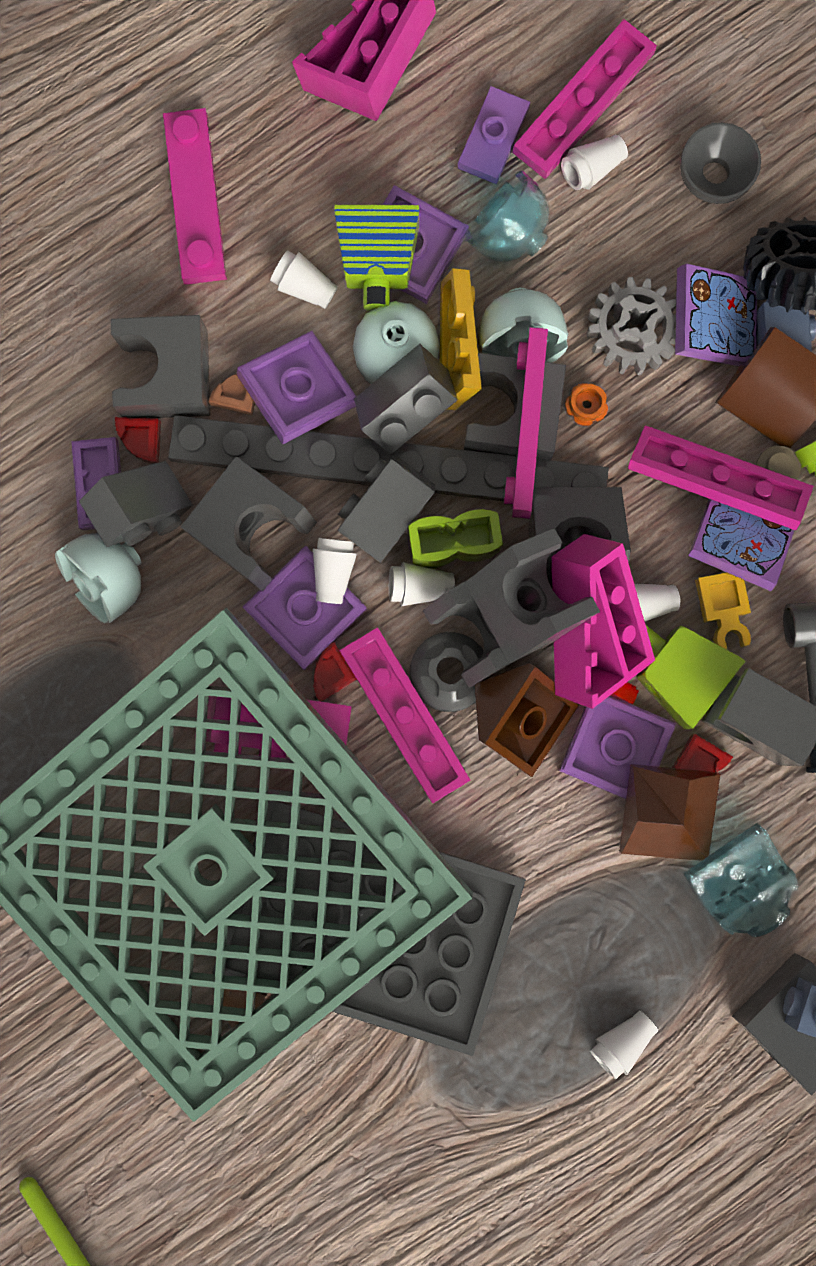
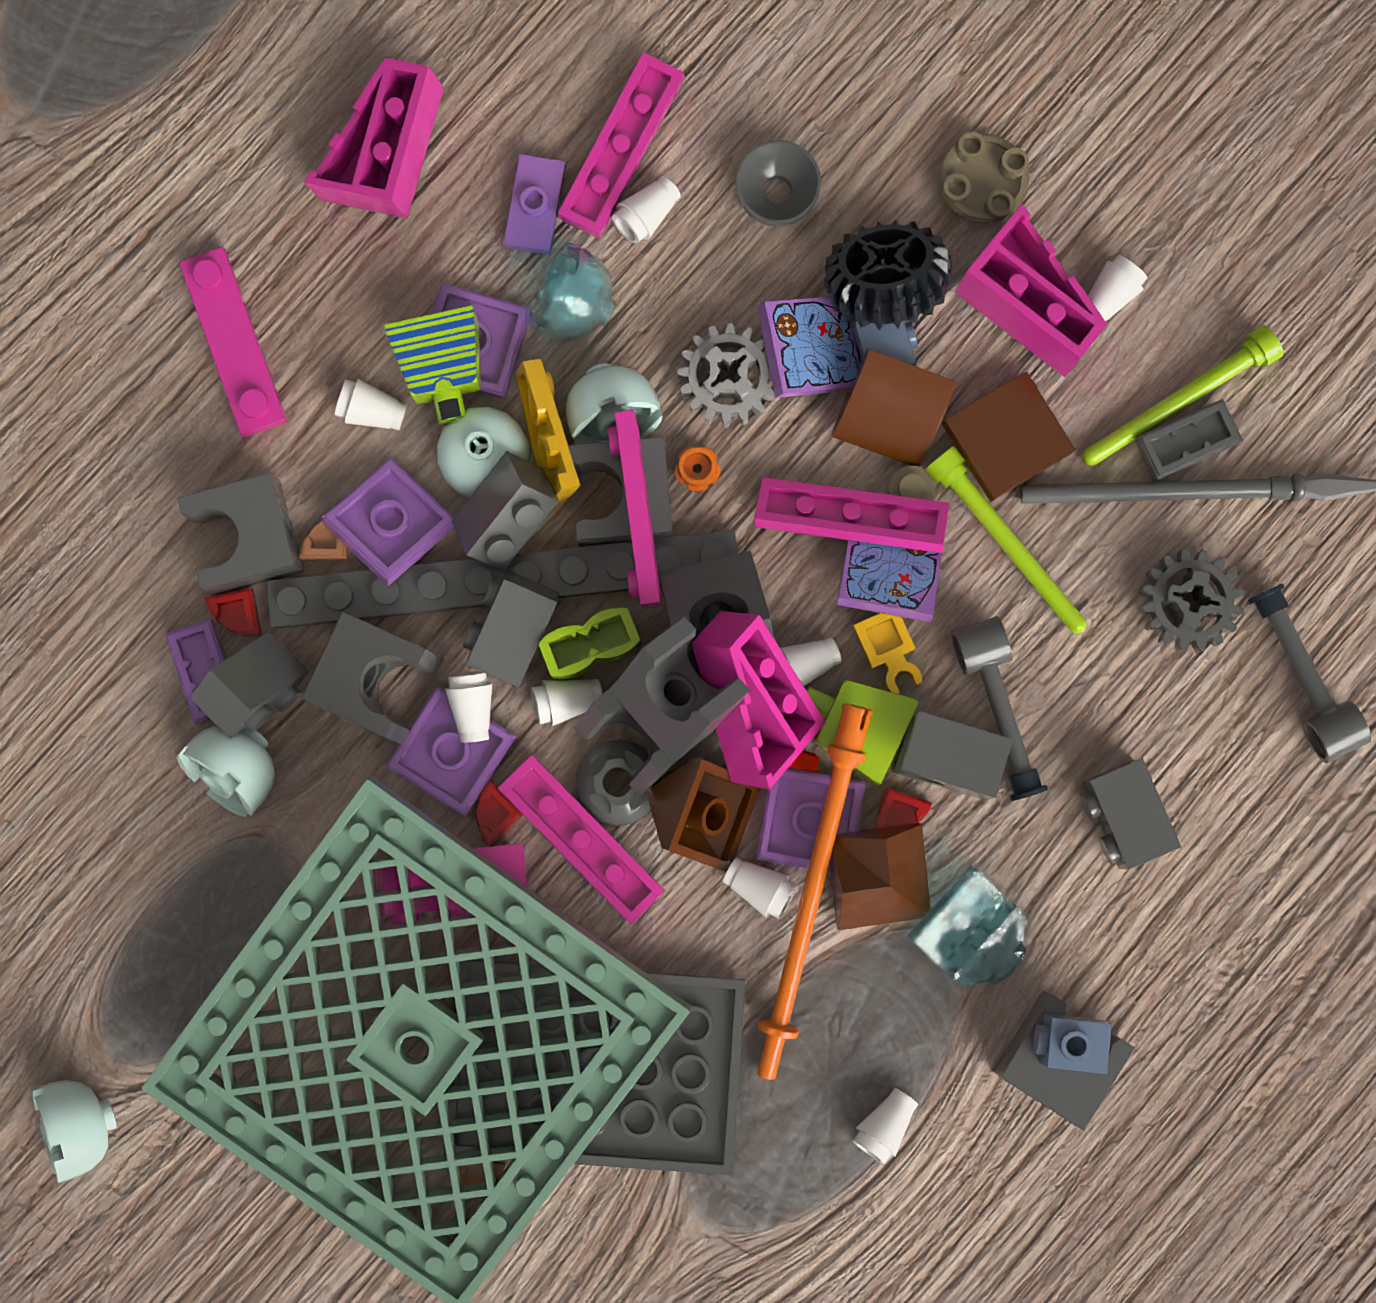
camera: 15 degrees left, 0 degrees up
none -> white cone [723,858,797,919]
none -> orange bar [757,703,873,1080]

